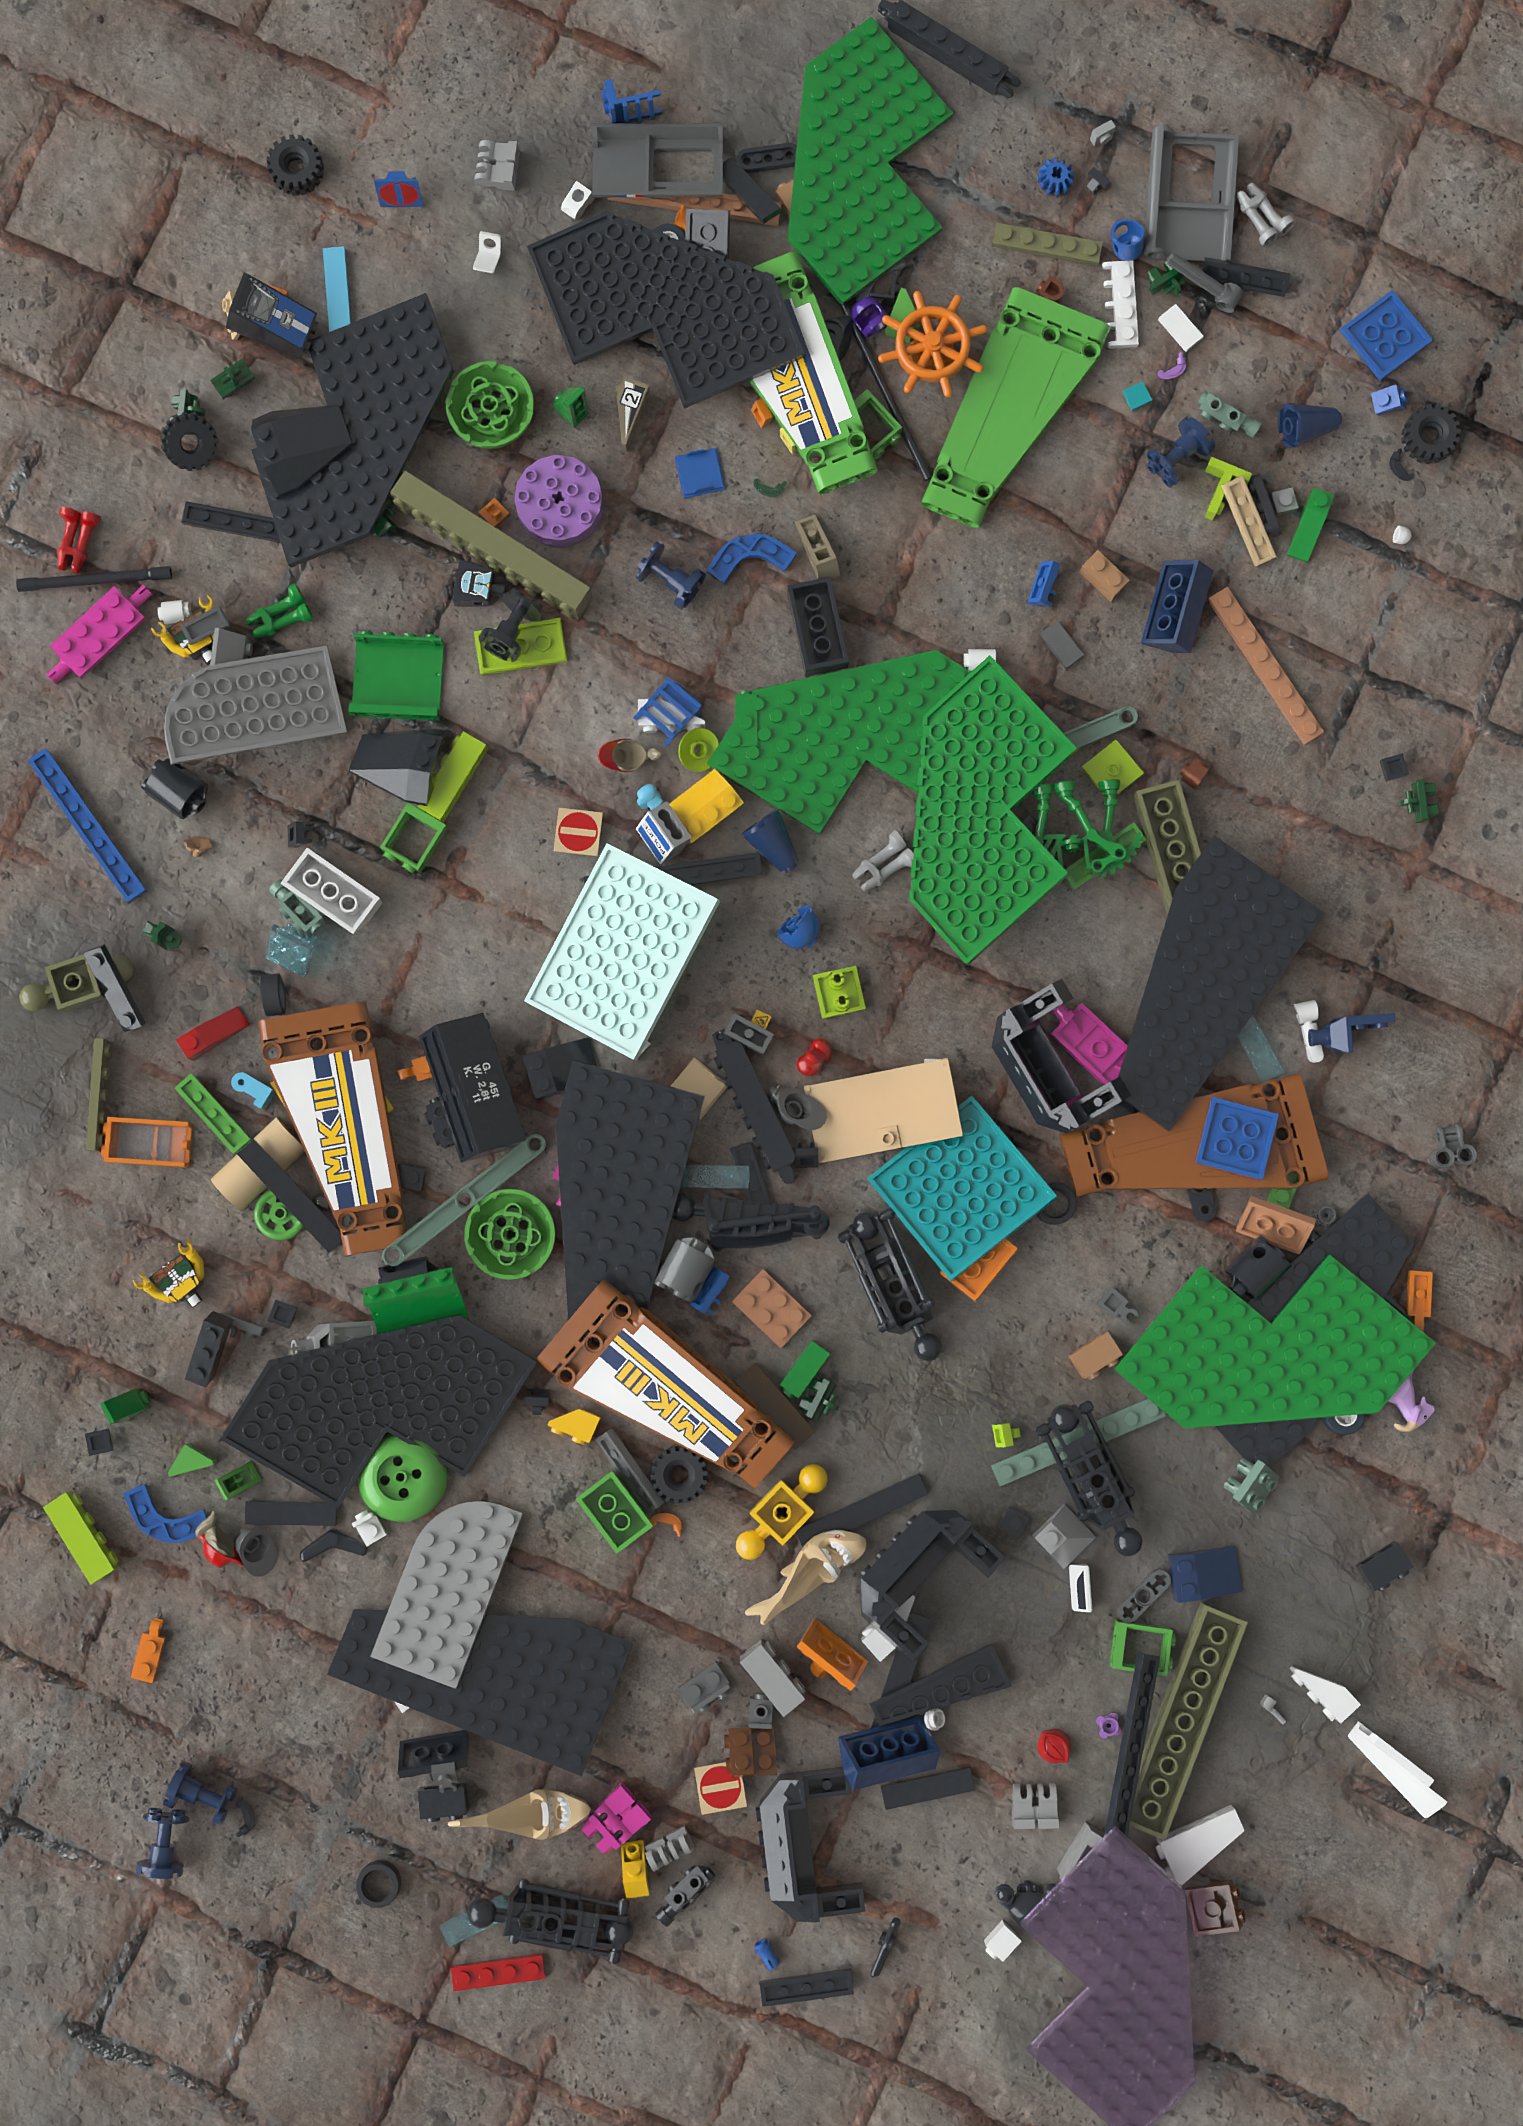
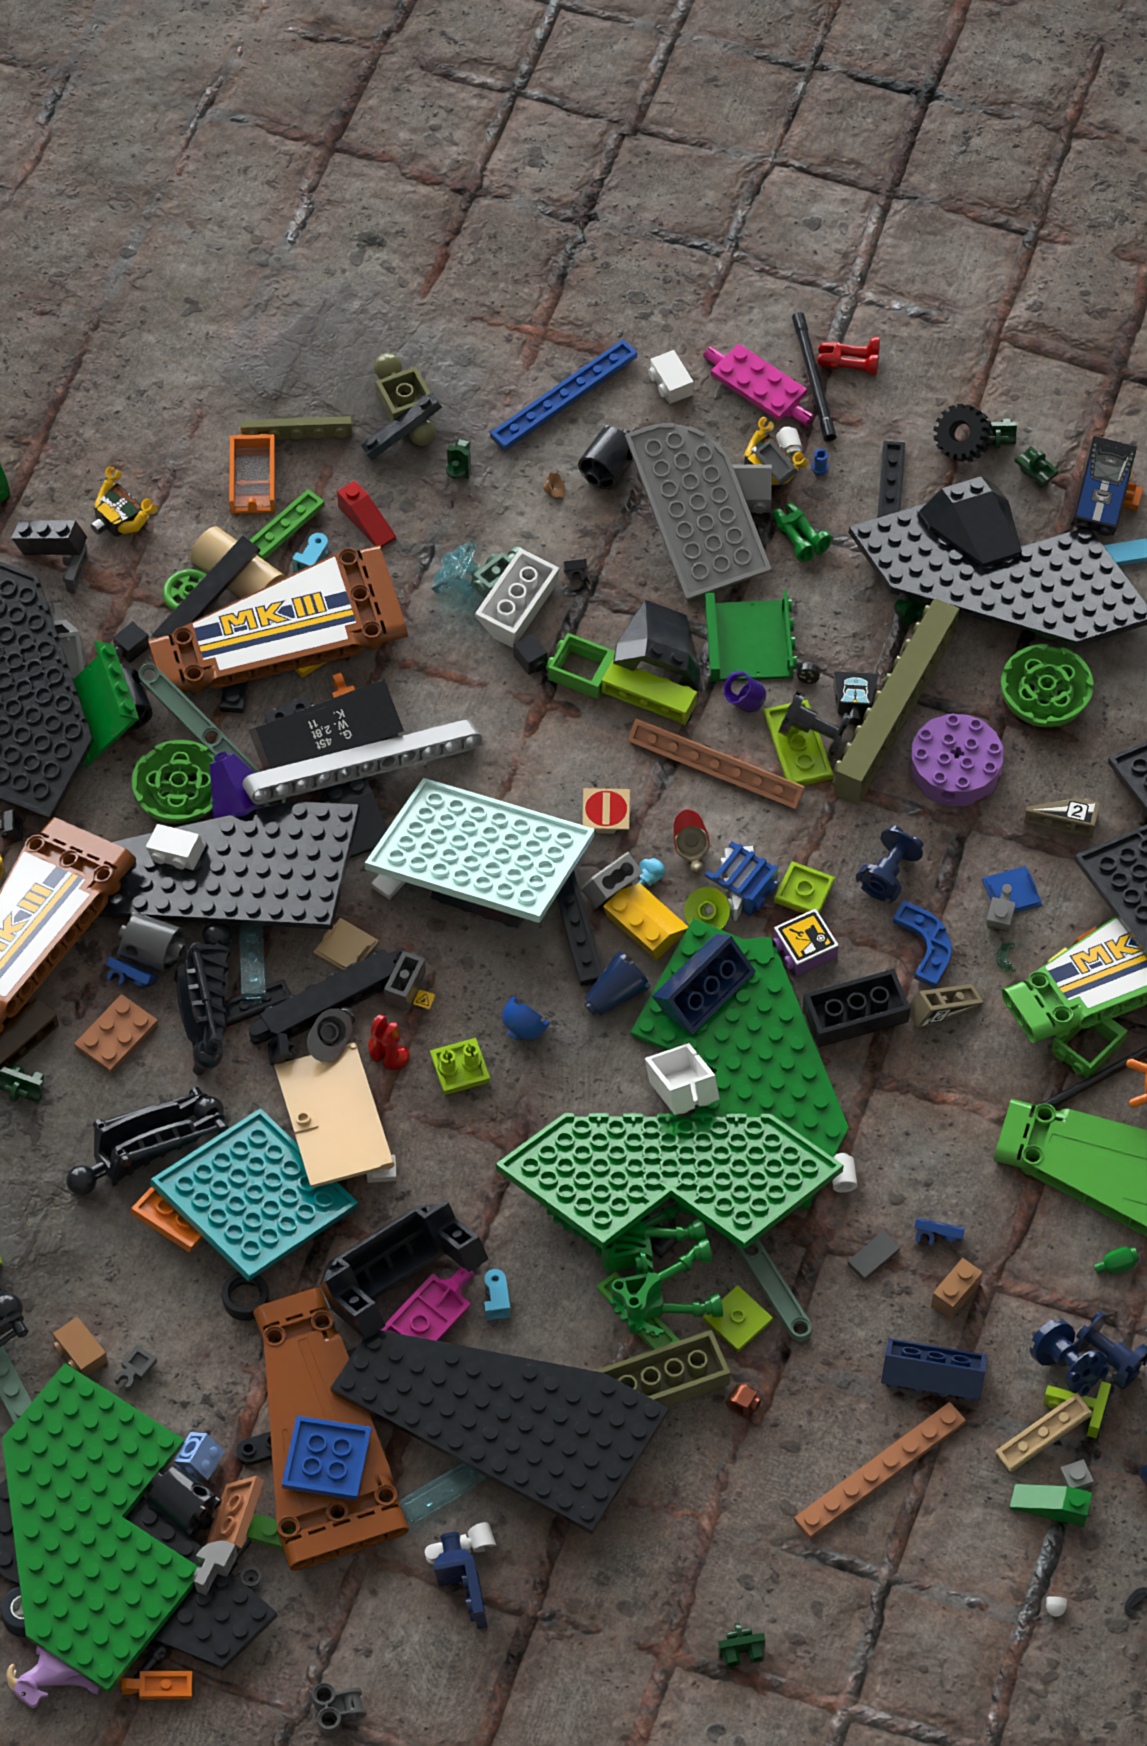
camera: 85 degrees right, 25 degrees down
black tyre [260,973,286,1017] -> none
black tile [267,1300,298,1329] -> none
orange tile [479,498,510,528] -> none
green slope [554,387,589,428] -> none
green brick [780,1340,830,1399] -> none
light grey piece [852,830,914,892] -> none
black plate [1248,473,1281,537] -> none
black tile [1379,753,1409,782] -> none
none -> black brick [113,621,149,663]
none -> white brick [146,824,205,870]
none -> light blue head [174,1432,225,1480]
none -> light grey brick [193,1541,238,1595]
none -> dark purple slope [210,751,261,819]
none -> light grey beam [242,720,482,805]
none -> medium azure leg [484,1269,511,1321]
none -> black brick [513,633,548,675]
none -> nougat plate [627,719,805,809]
none -> white piece [645,1043,720,1115]
none -> white brick [648,350,693,404]
none -> dark blue slope [652,933,756,1035]
none -> dark purple helmet [724,671,766,713]
none -> piece [772,909,839,977]
none -> lime plate [774,861,835,914]
none -> black tile [797,663,820,684]
none -> blue pin [811,448,829,475]
none -> light grey brick [986,884,1016,931]
none -> dark blue piece [1030,1319,1109,1396]
none -> green plant [1093,1246,1140,1274]

